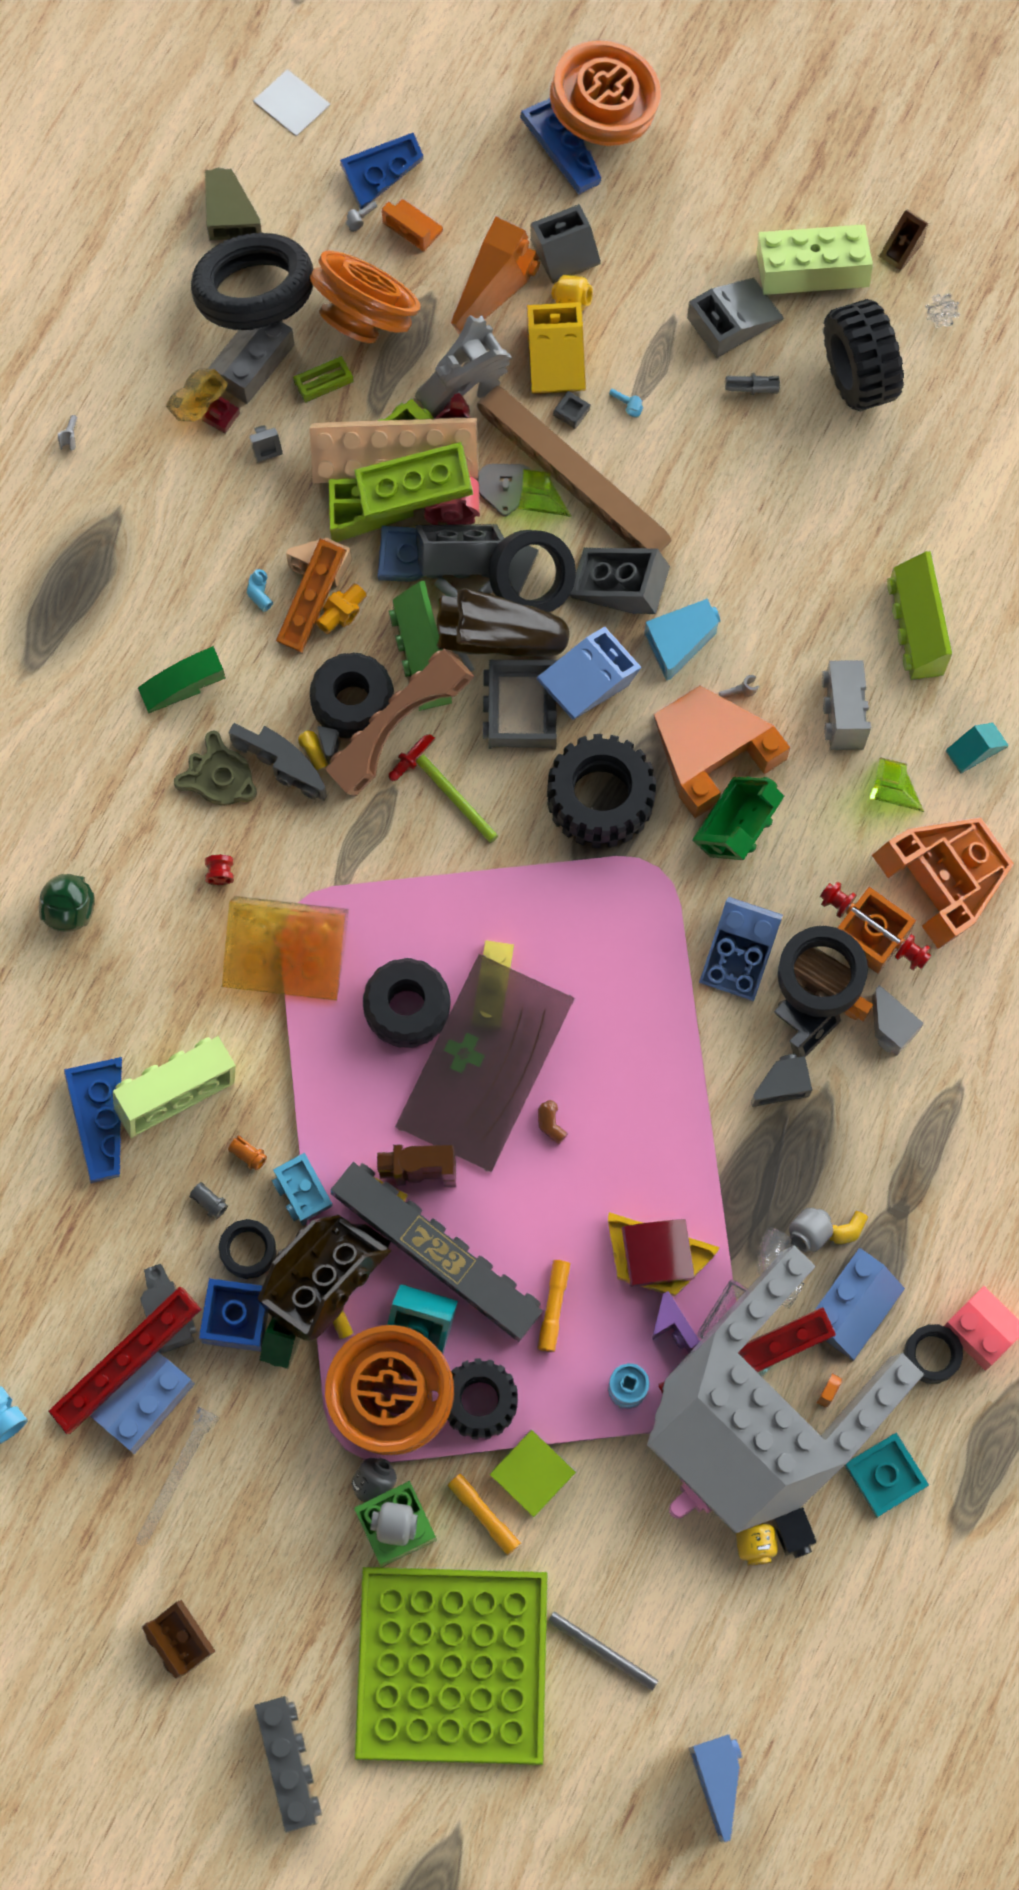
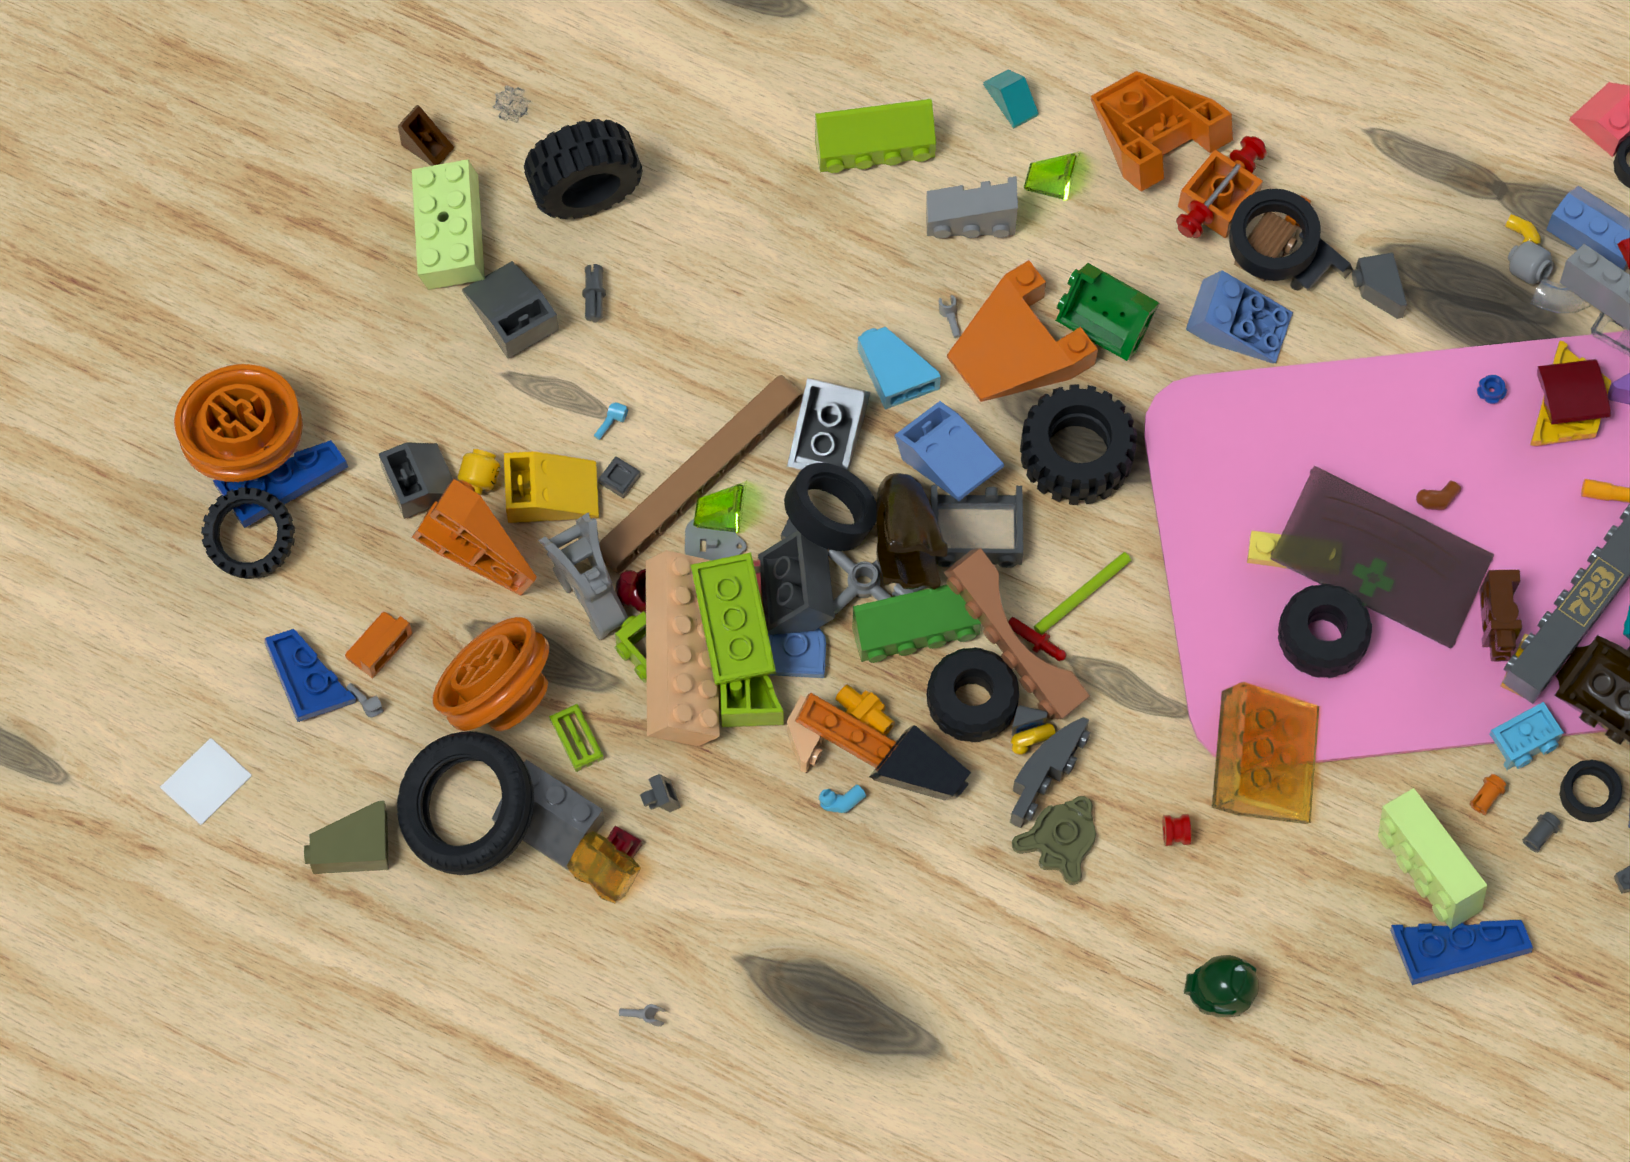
camera: 90 degrees left, 5 degrees down
green slope [138,646,226,714] -> none
light grey slope [872,985,924,1055] -> none
none -> black tyre [201,487,295,579]
none -> black slope [869,725,971,800]
none -> blue plate [1477,375,1507,404]

